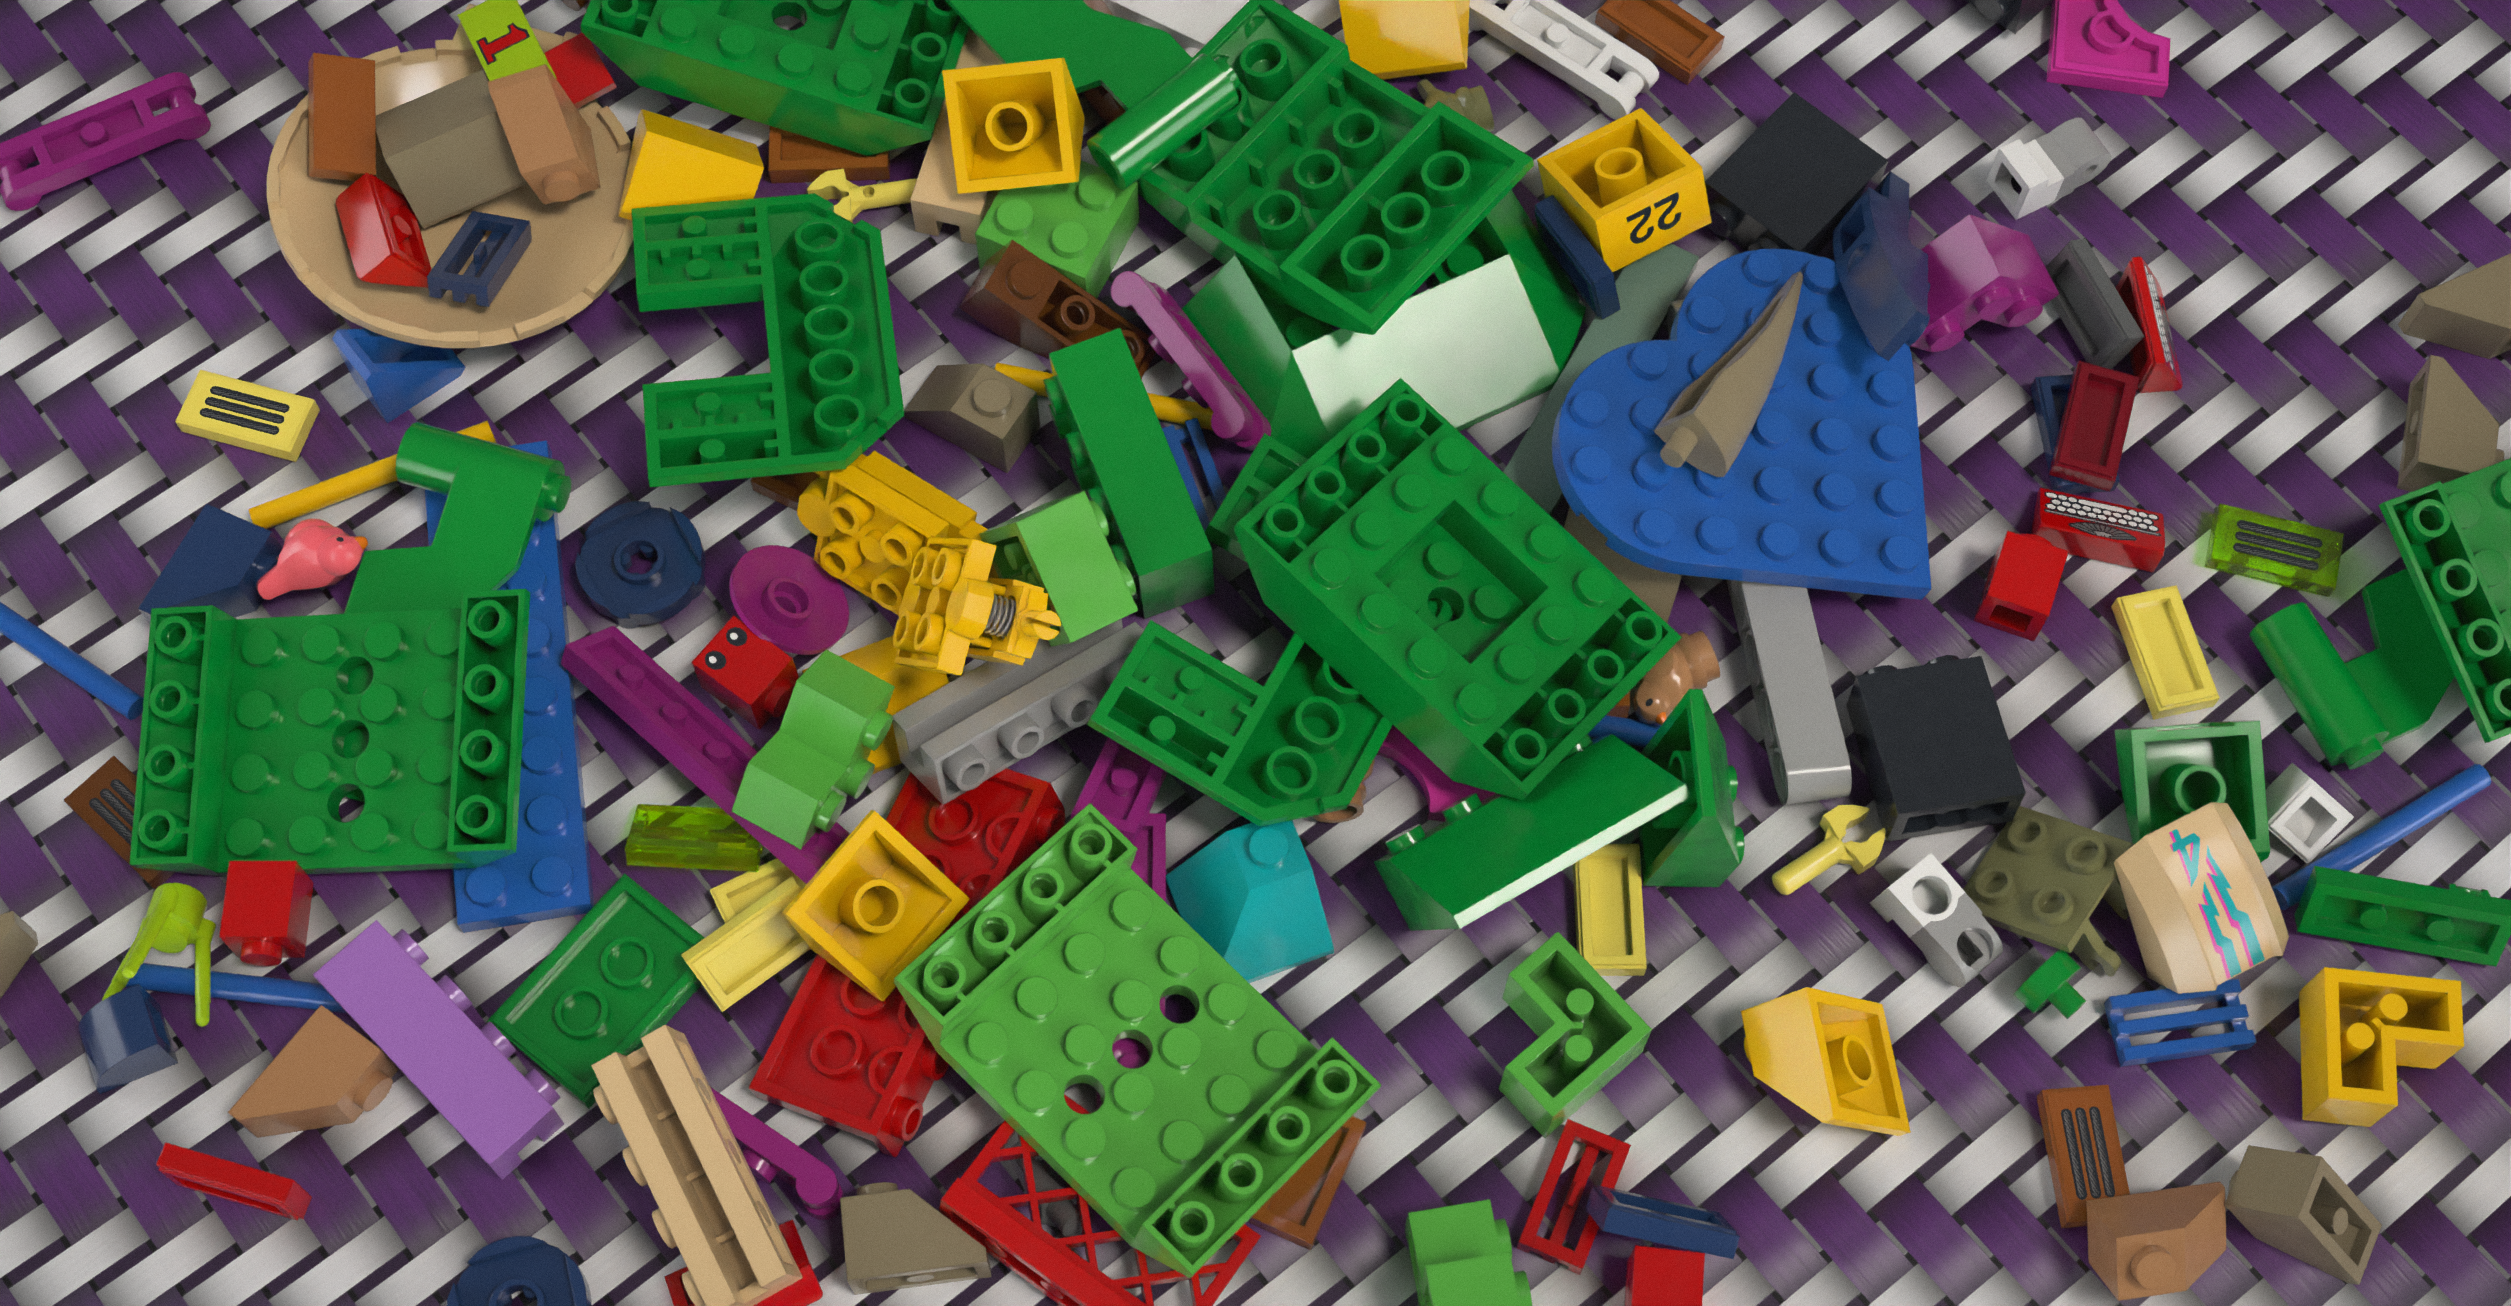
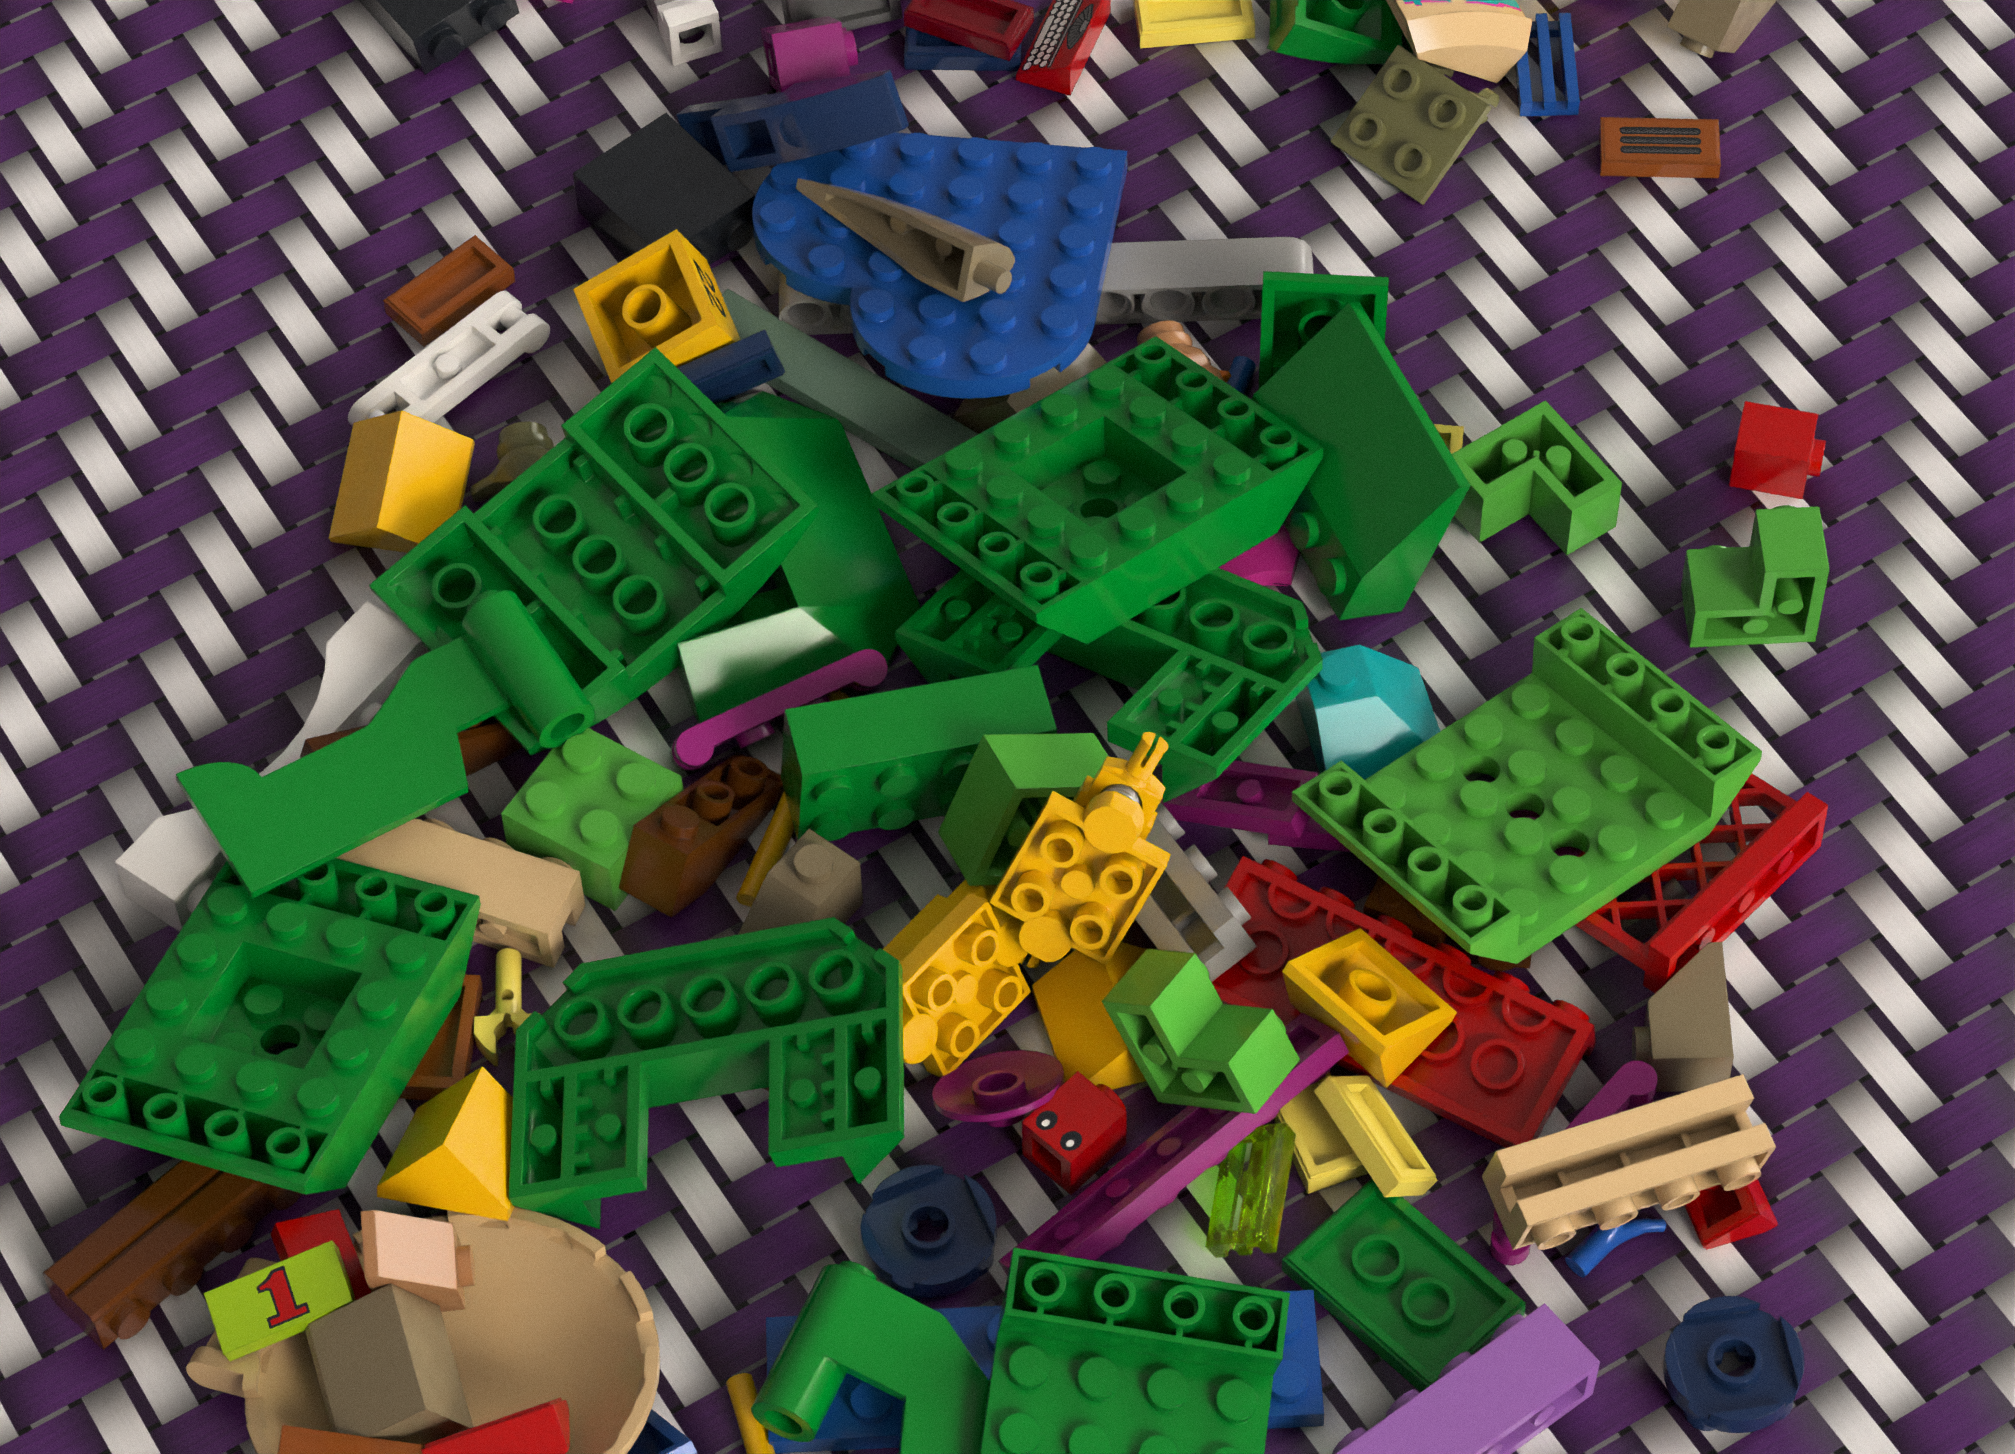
camera: 80 degrees left, 10 degrees down
dark blue tile [427,211,532,307] -> none
yellow slope [942,58,1085,194] -> none
red tile [1516,1119,1631,1275] -> none
dark blue tile [1586,1185,1740,1259] -> none
yellow slope [1741,987,1911,1136] -> none
light yellow bar [1772,805,1886,895] -> none
black brick [1846,655,2026,842] -> none
leg [1870,853,2003,987] -> none
red brick [1973,531,2069,641] -> none
green tile [2014,950,2086,1019] -> none
medium nougat slope [2086,1181,2226,1301] -> none

